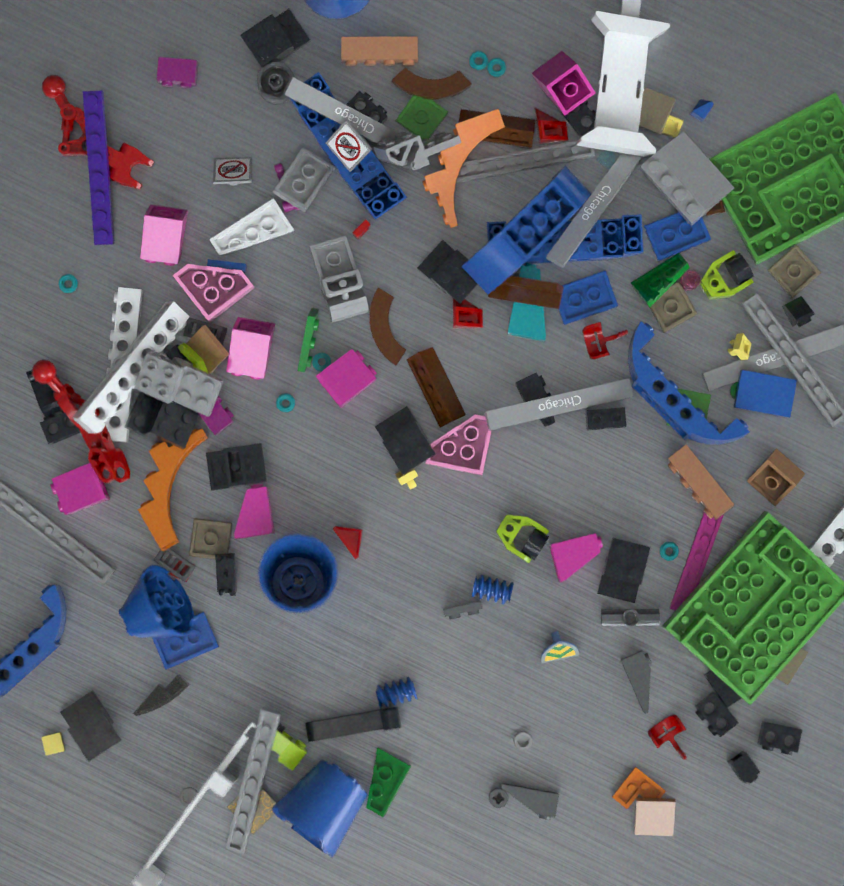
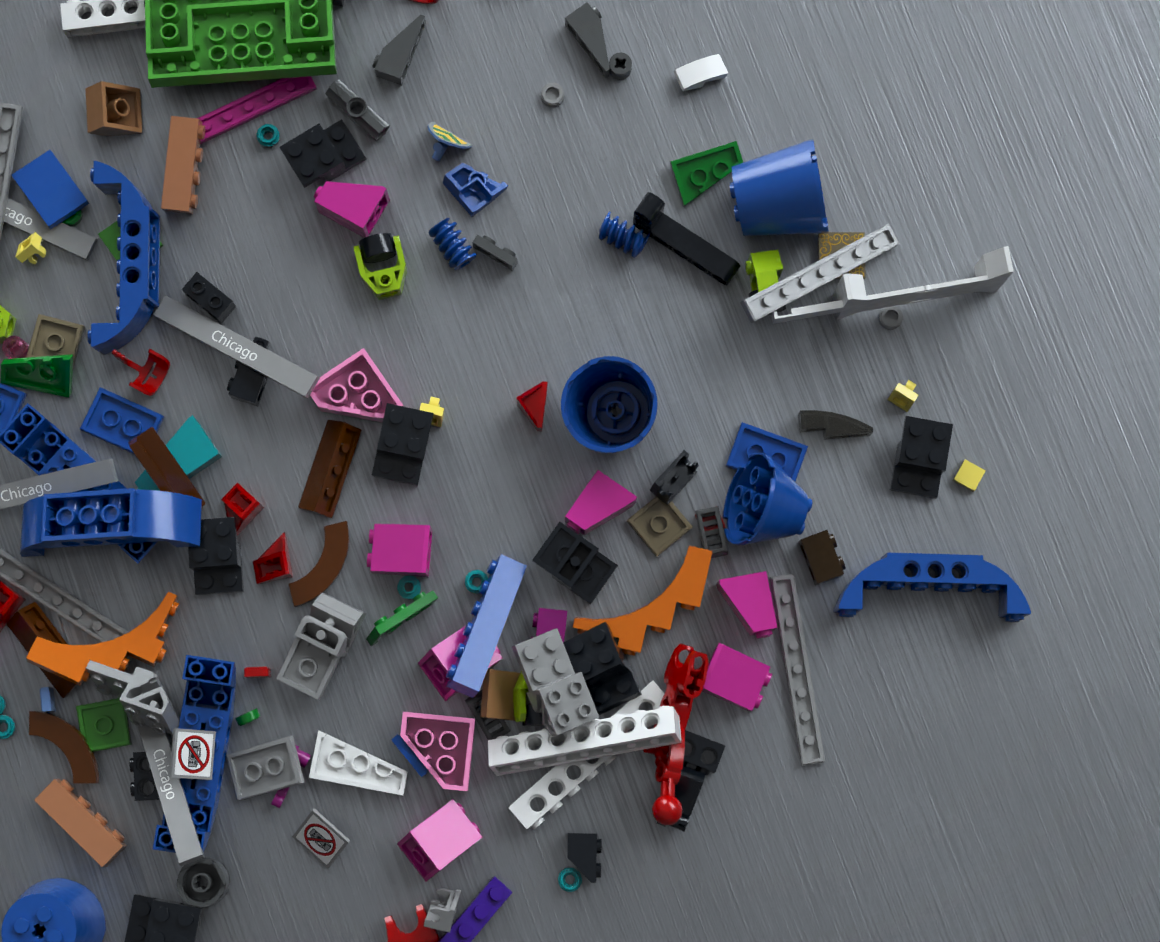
camera: 140 degrees left, 5 degrees down
none -> medium blue tile [40,687,56,713]
none -> green tile [235,708,260,726]
none -> red slope [253,532,293,584]
none -> light grey hinge [424,888,461,933]
none -> blue slope [443,163,508,217]
none -> brick [446,554,527,698]
none -> black slope [567,833,602,883]
none -> white slope [674,54,728,91]
none -> dark pink slope [716,571,777,639]
none -> dark brown brick [798,530,846,586]
none -> light yellow tile [887,380,918,412]

